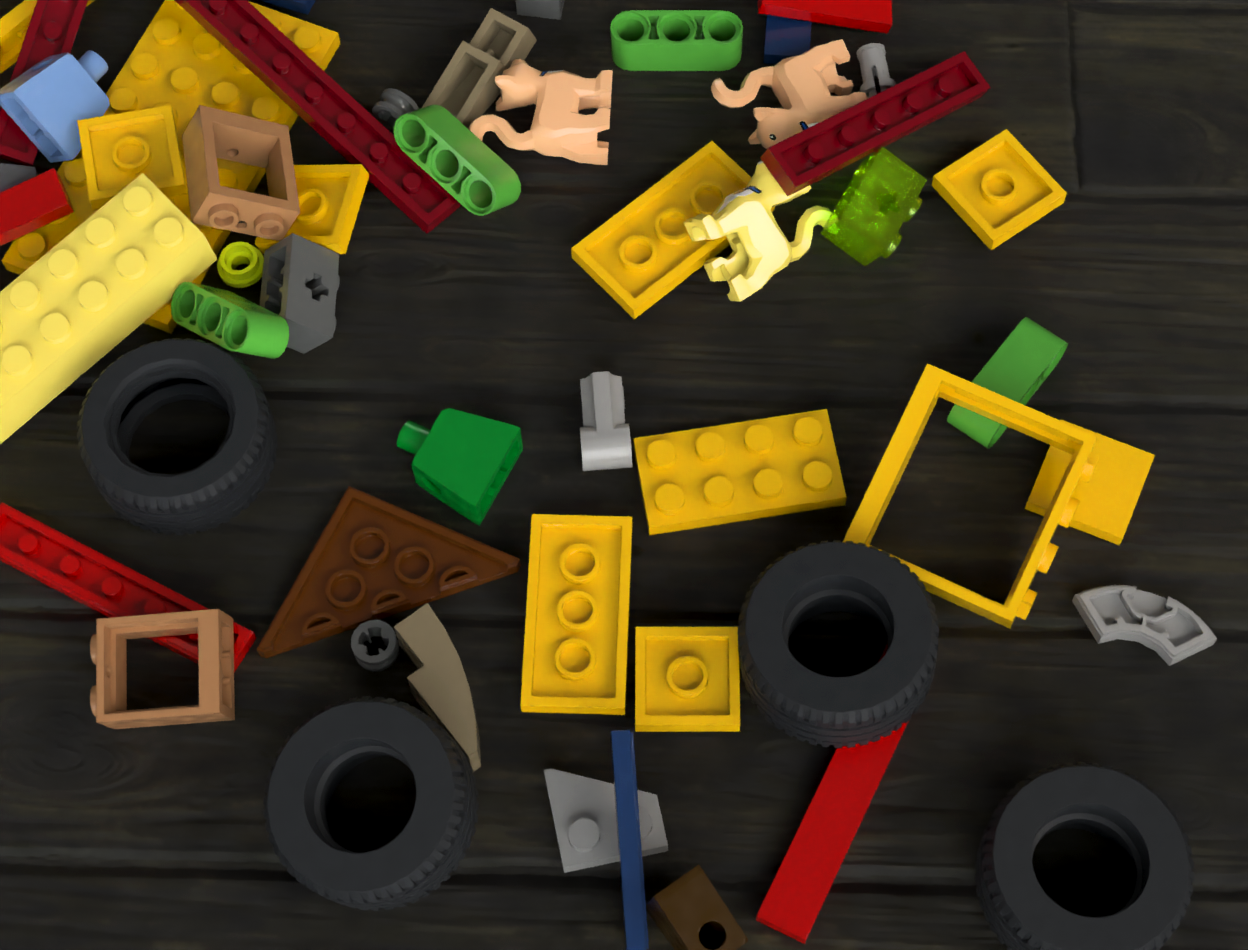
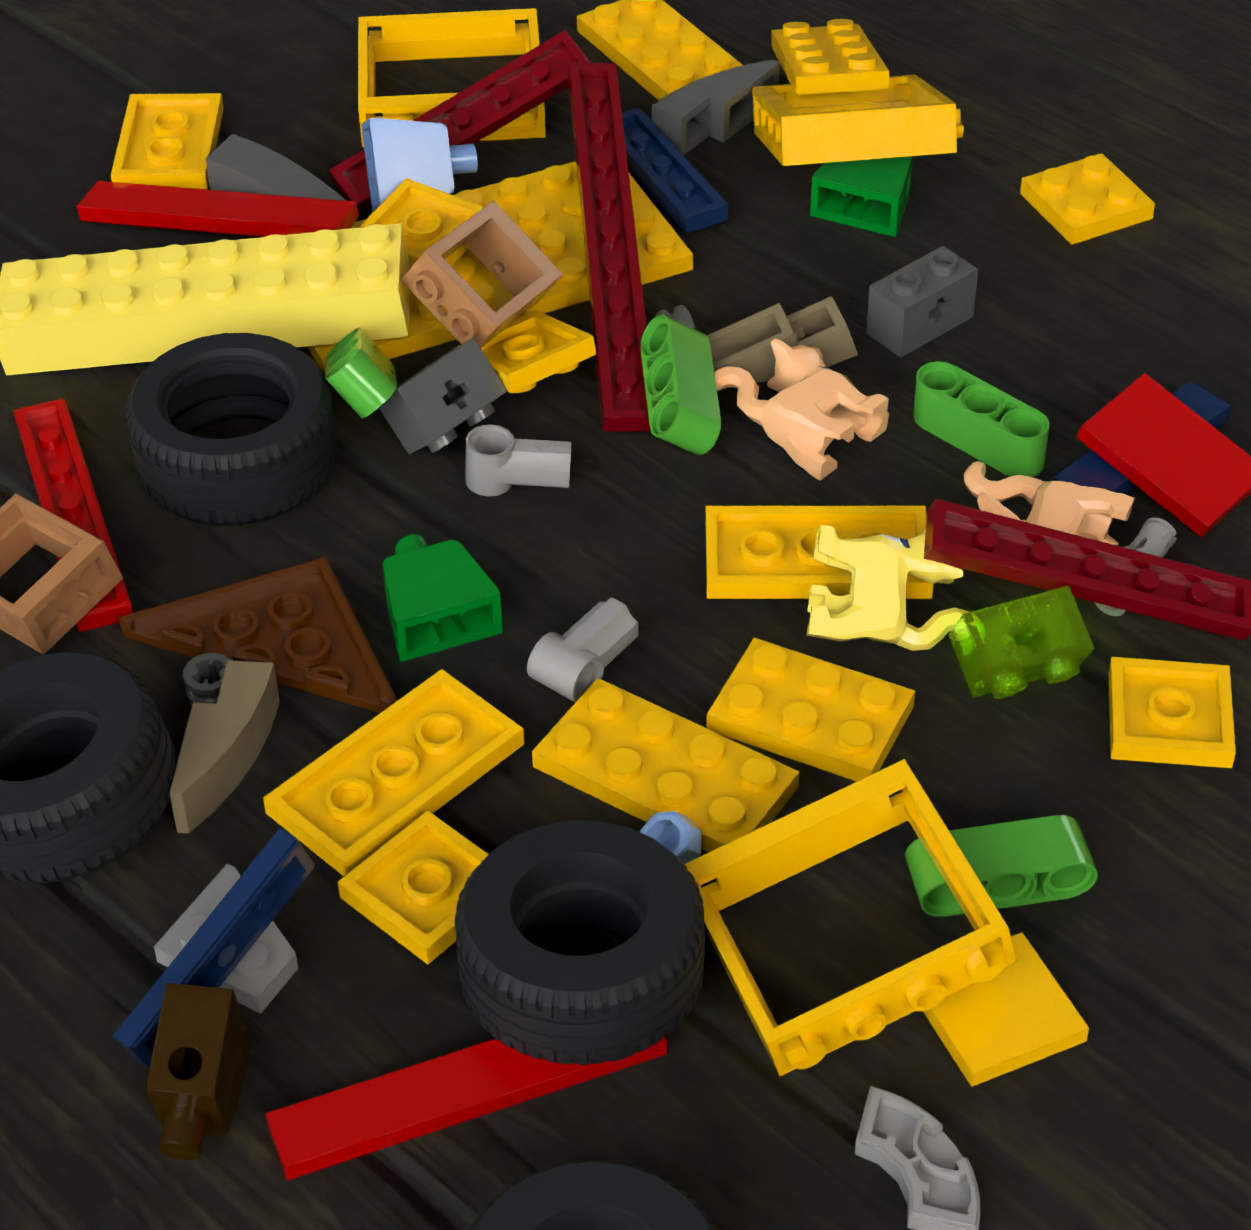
camera: 40 degrees right, 20 degrees down
neon yellow plate [217,241,264,288] -> none
none -> light grey piece [465,424,571,497]
none -> light blue tile [640,811,702,864]
none -> yellow plate [706,638,915,782]

